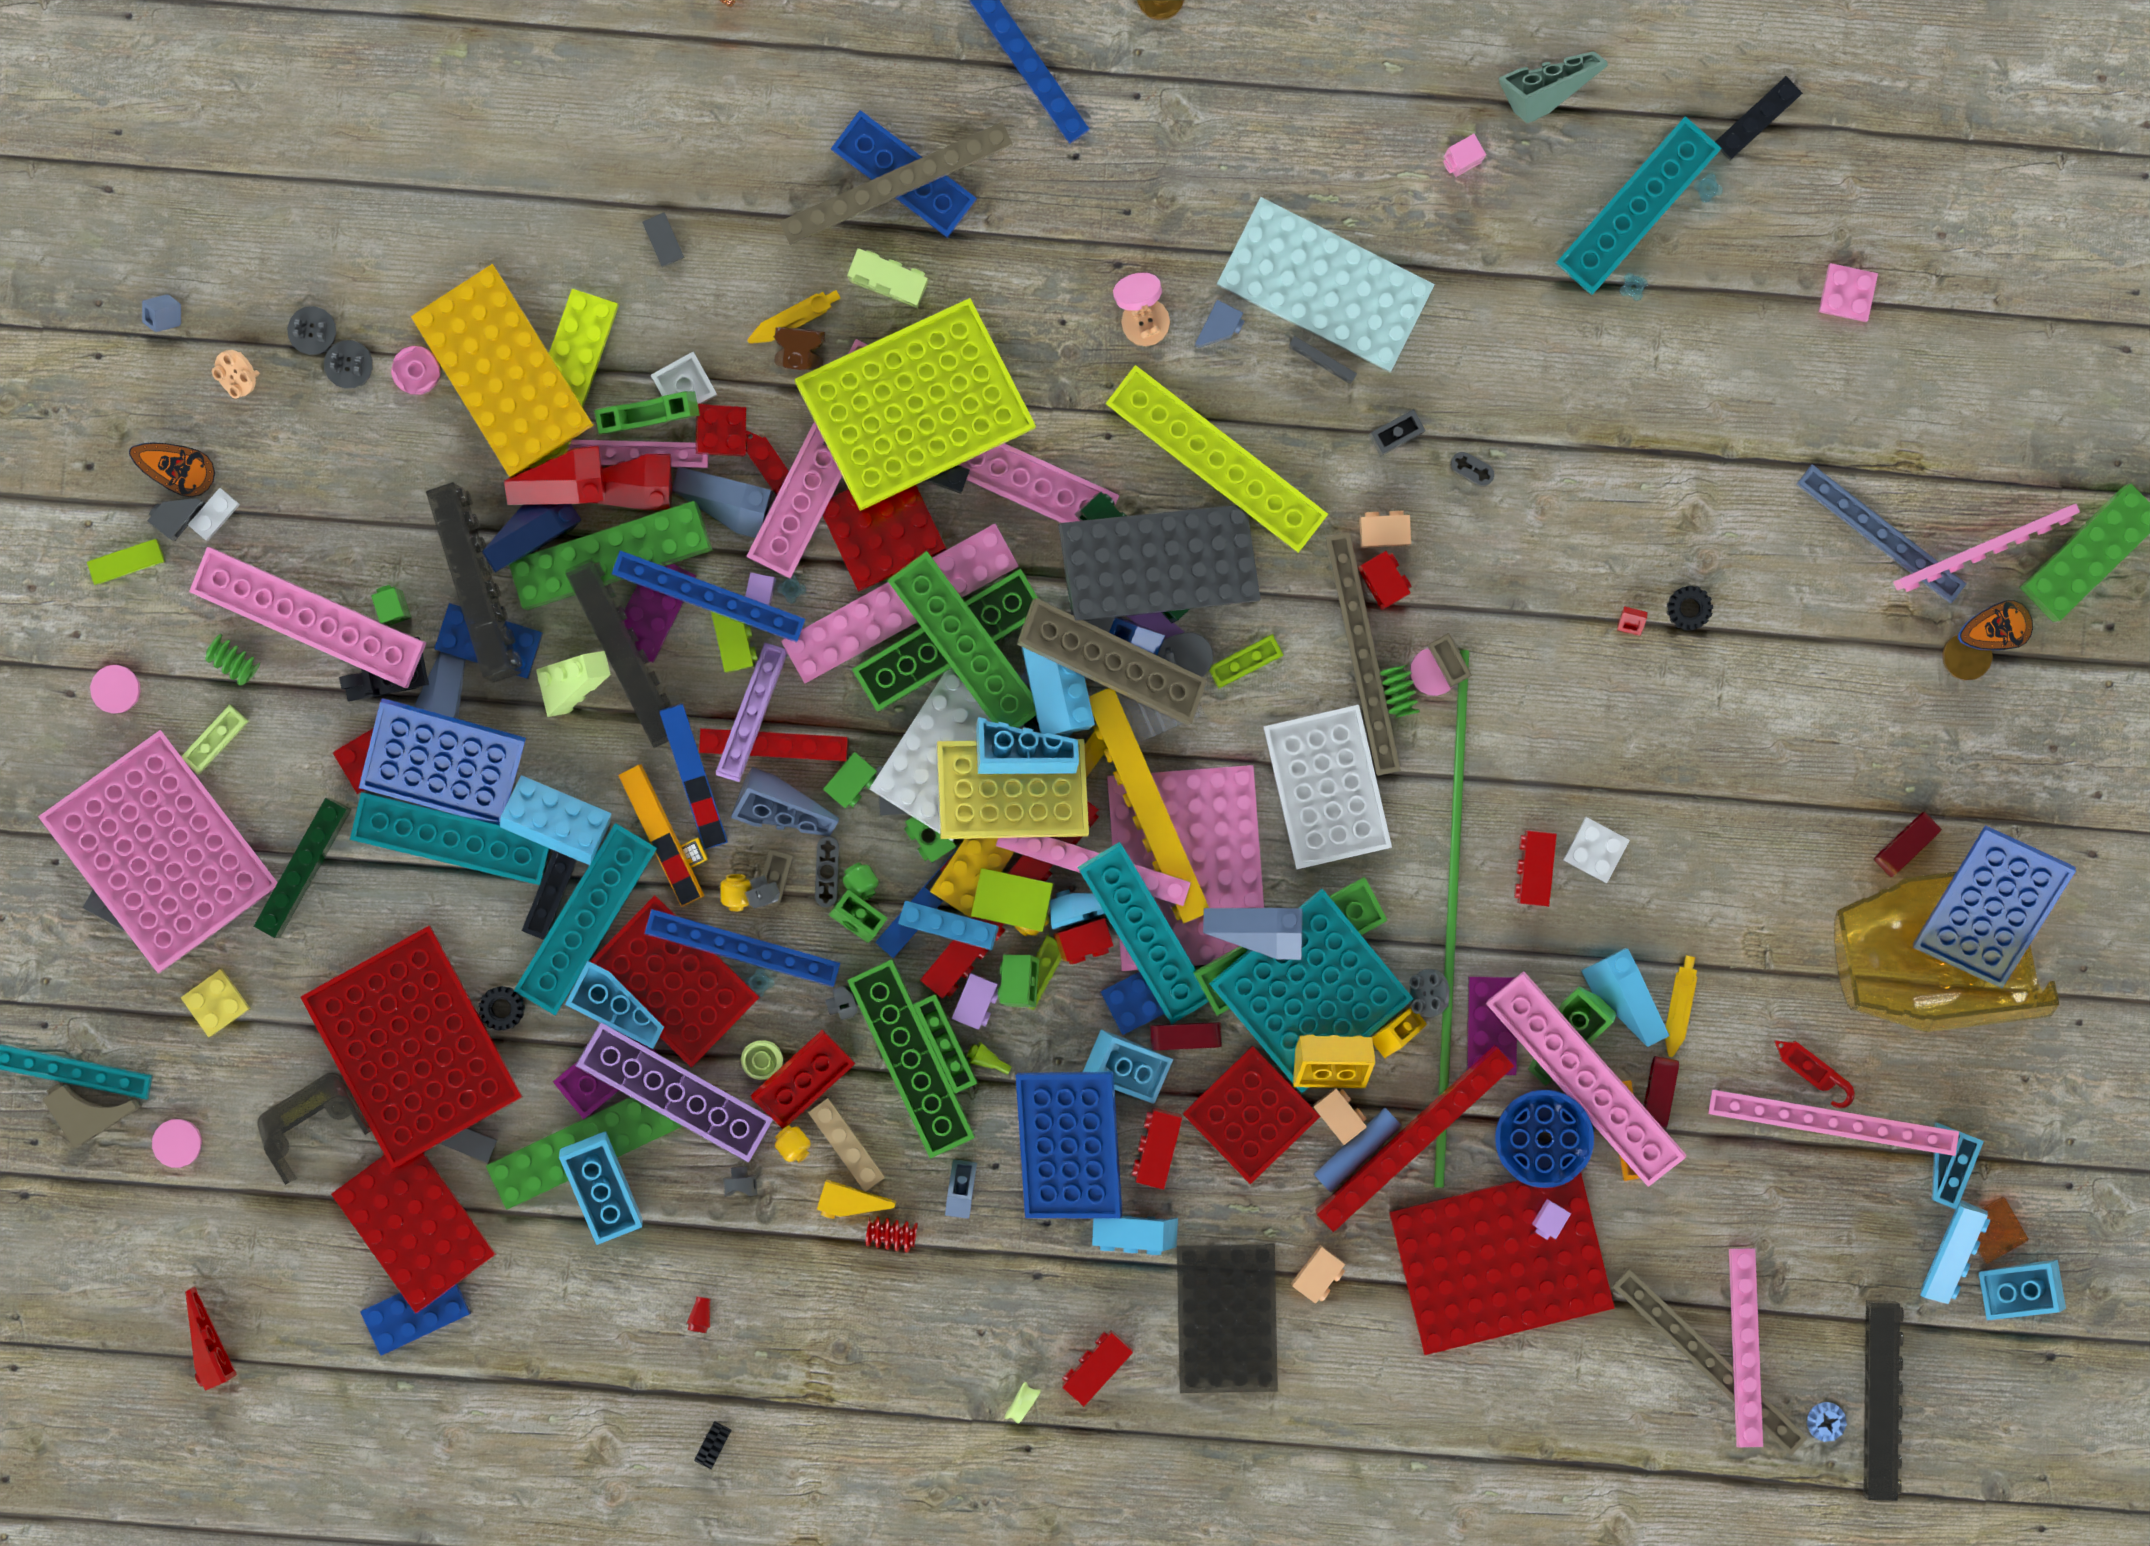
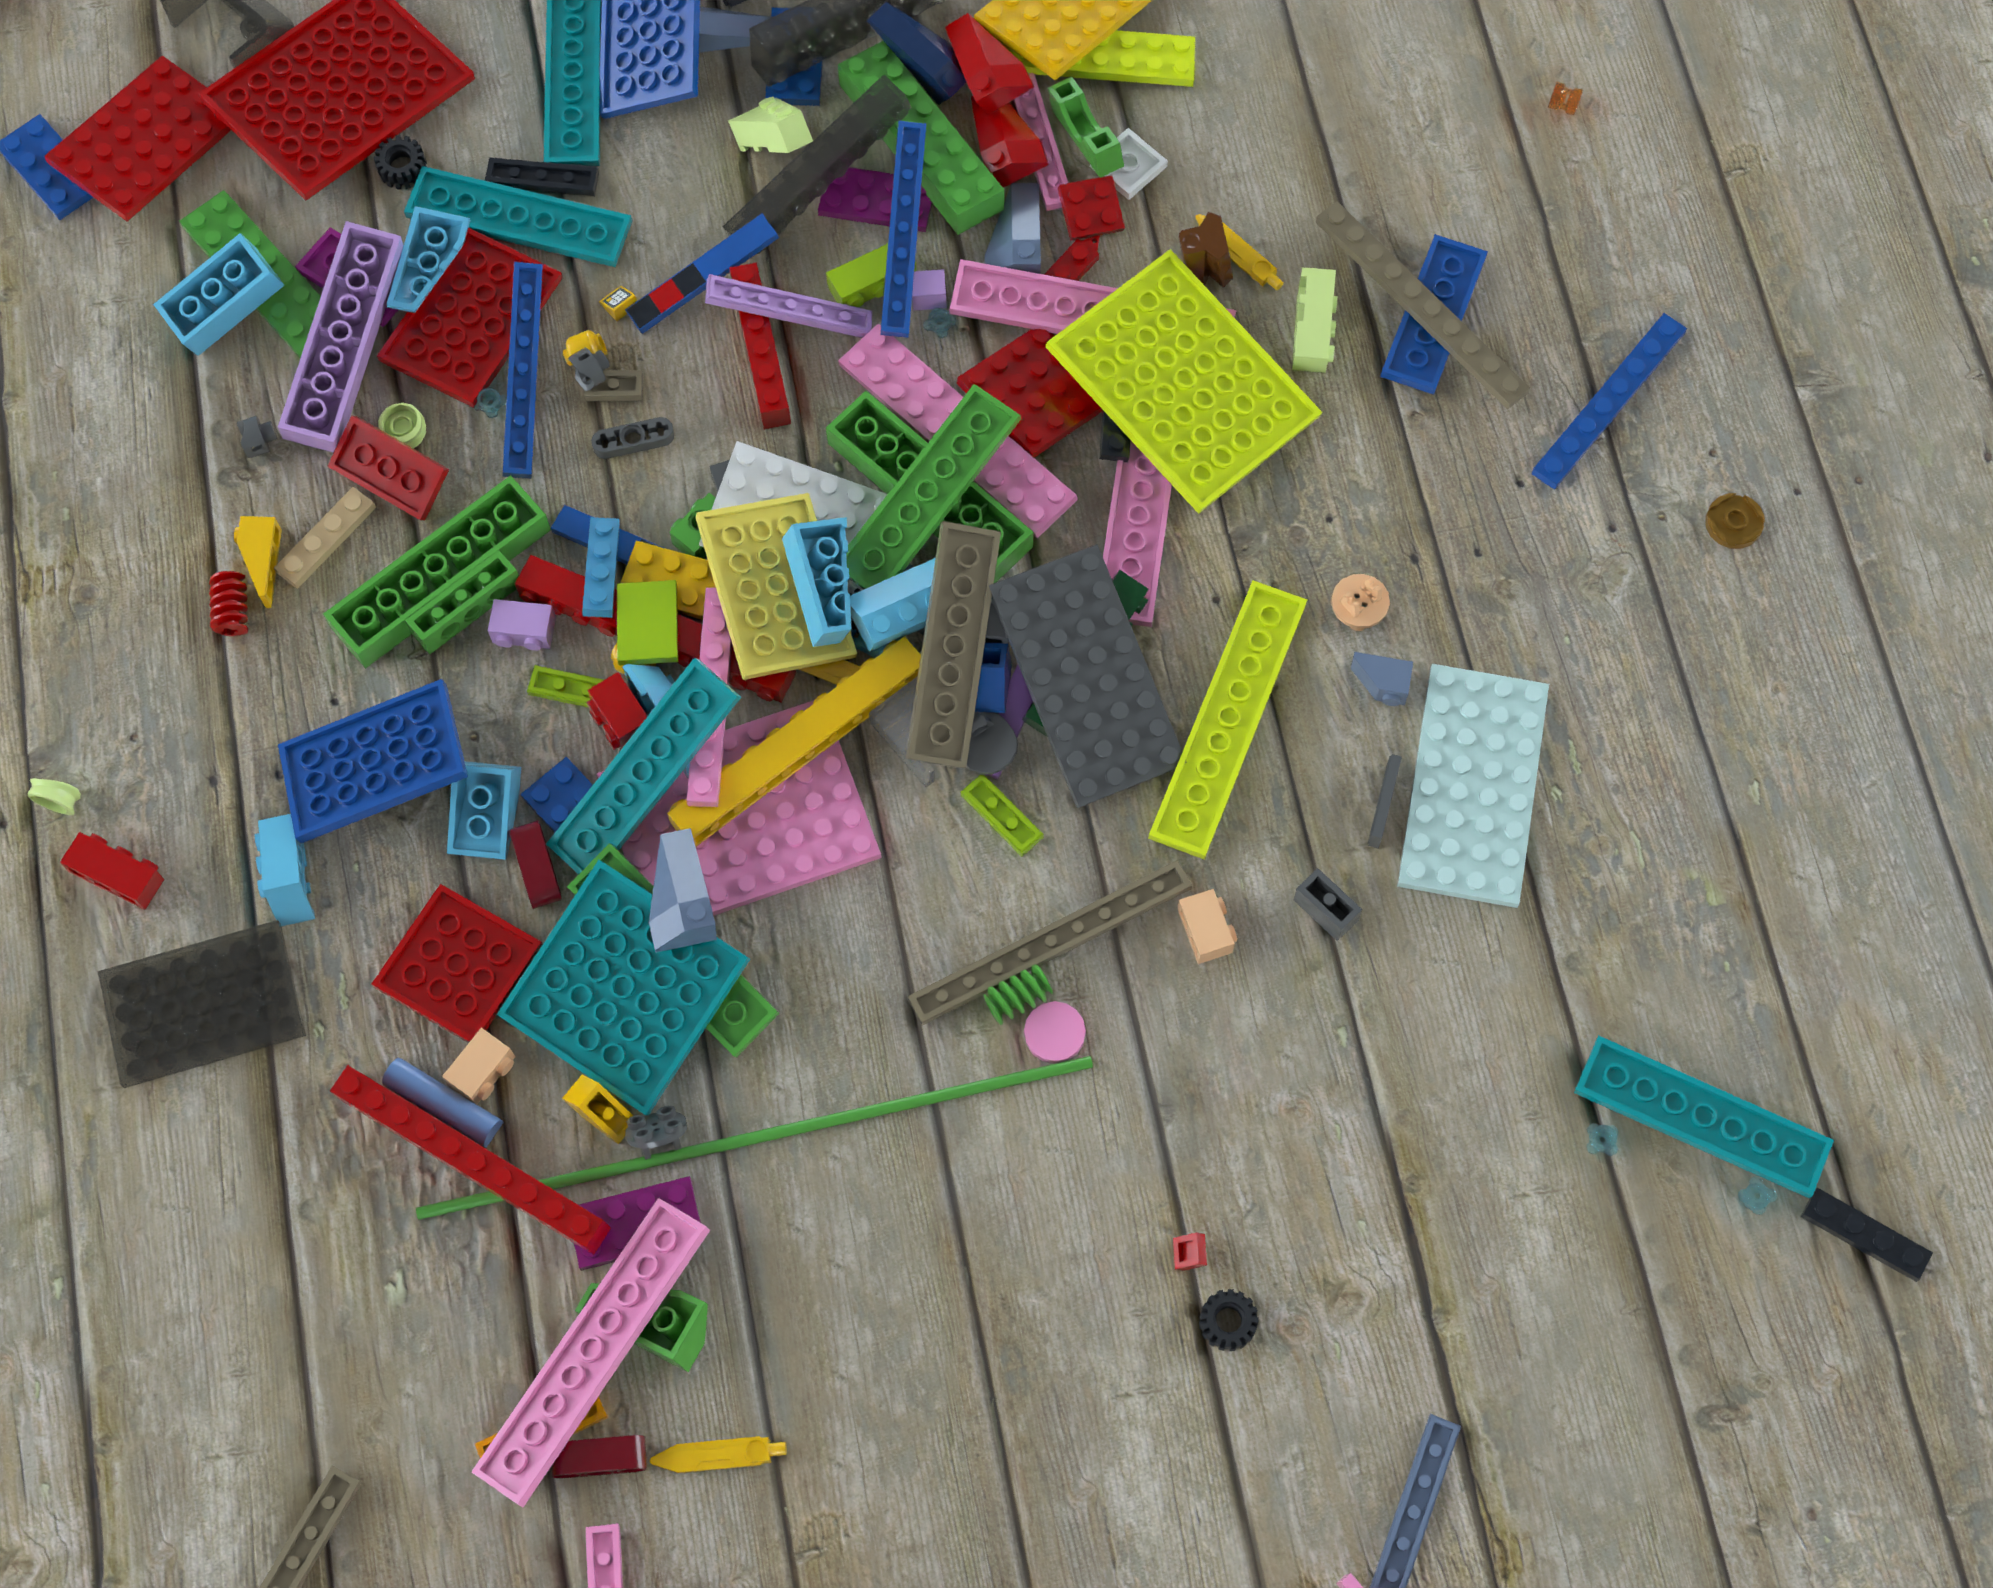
camera: 80 degrees right, 20 degrees down
dark grey tile [440,1128,498,1163] -> none
medium azure brick [500,775,611,865] -> none
light orange tile [618,764,705,907] -> none
dark grey tile [642,212,685,268] -> none
red cone [686,1296,711,1334] -> none
sand blue wedge [731,767,839,836] -> none
yellow head [775,1125,811,1163] -> none
bright green brick [823,752,877,808] -> none
dark grey piece [826,986,858,1020] -> none
bright green brick [829,890,887,943] -> none
bright green head [843,863,879,900] -> none
sand blue slope [945,1159,977,1219] -> none
lime cone [967,1042,1012,1075] -> none
bright green brick [998,955,1040,1007] -> none
bright pink tile [1113,273,1162,311] -> none
red brick [1131,1107,1182,1190] -> none
white plate [1263,705,1392,869] -> none
light nougat brick [1291,1245,1345,1304] -> none
yellow slope [1293,1035,1375,1088] -> none
red brick [1358,551,1412,611] -> none
red plate [1389,1172,1615,1355] -> none
dark tan tile [1427,633,1472,688] -> none
bright pink brick [1443,134,1486,177] -> none
dark grey beam [1450,452,1494,486] -> none
blue brick [1495,1089,1594,1188] -> none
sand green wedge [1499,51,1608,123] -> none
red brick [1514,831,1557,907] -> none
lavender brick [1532,1199,1571,1240] -> none
white plate [1563,817,1630,883] -> none
medium azure wedge [1581,948,1669,1047] -> none
bright pink plate [1819,263,1878,322] -> none

